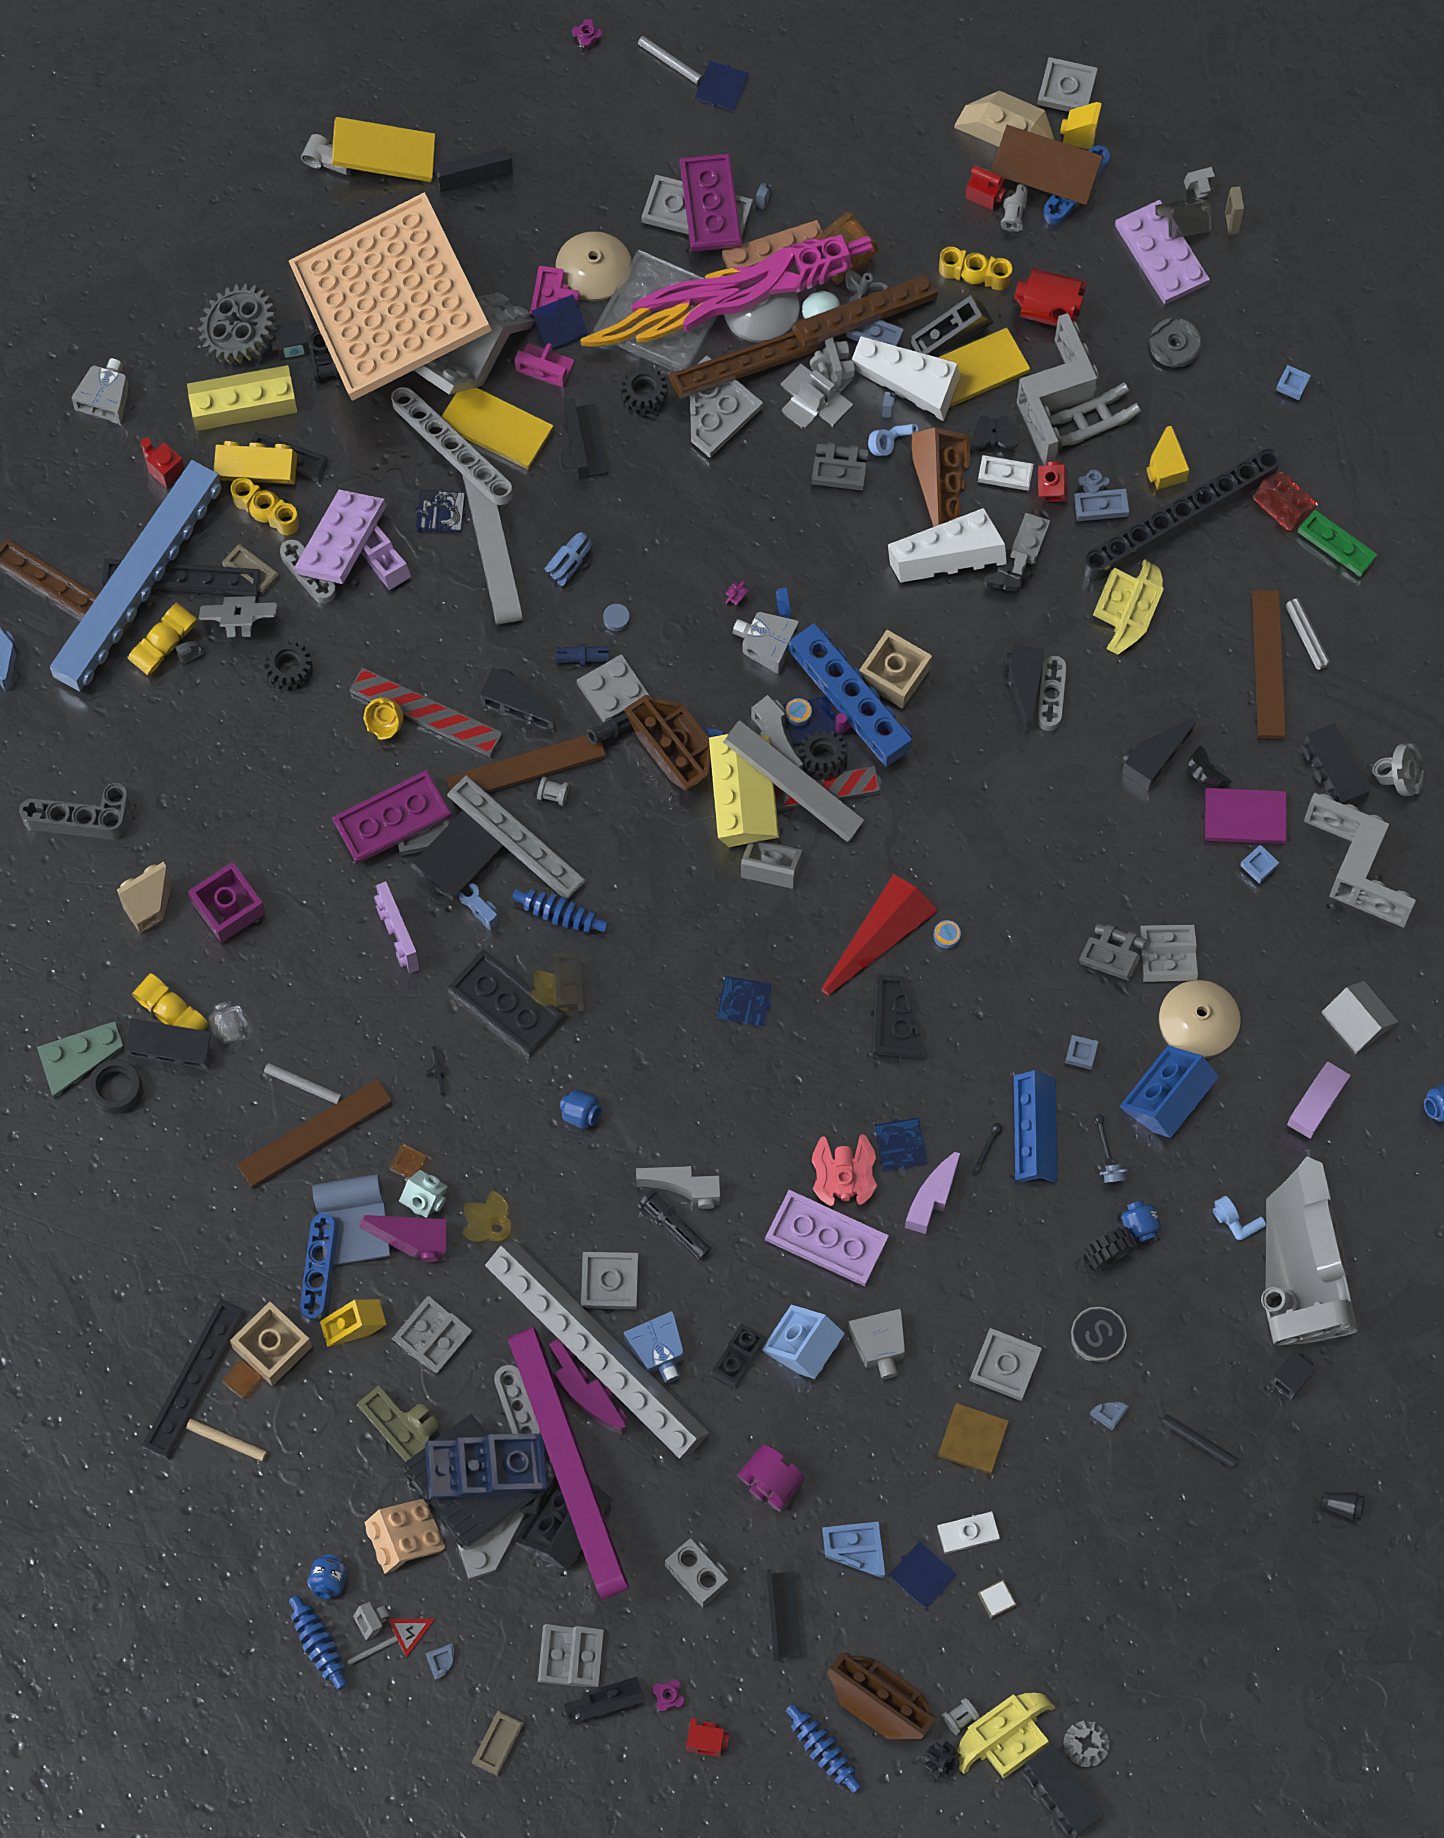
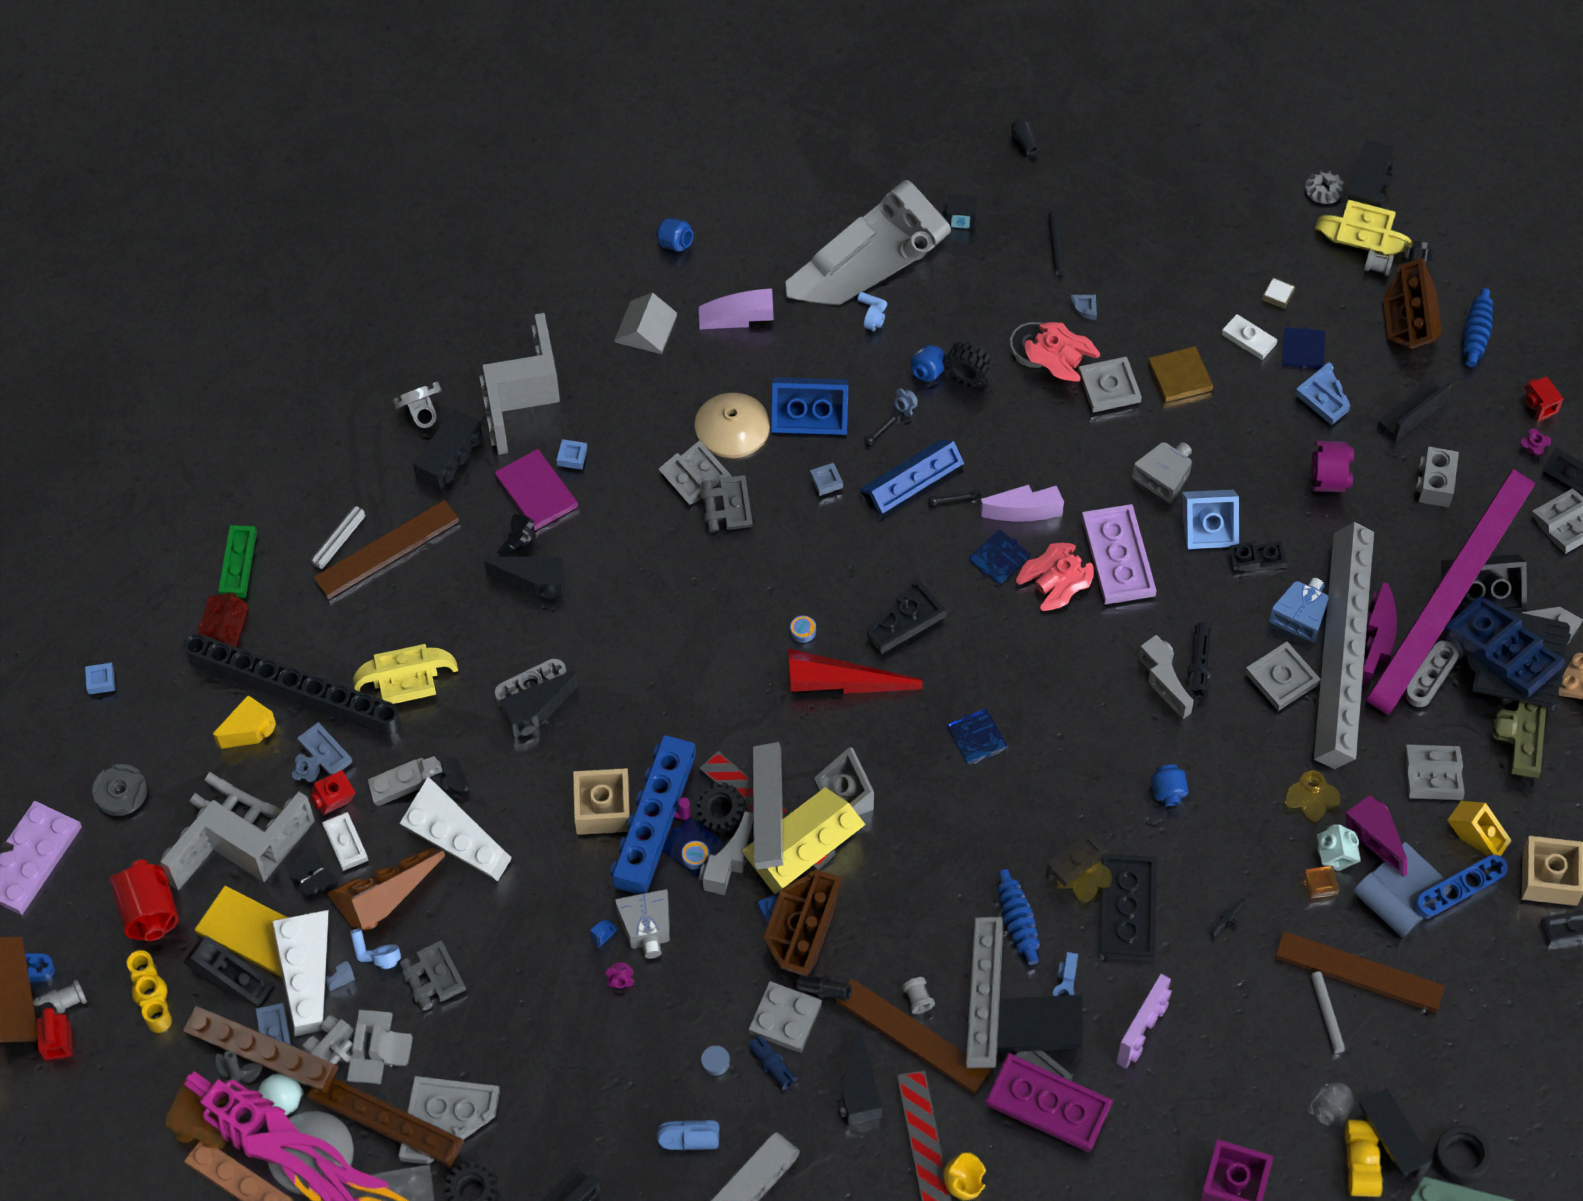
camera: 125 degrees left, 10 degrees down
none -> coral piece [1025,322,1100,382]

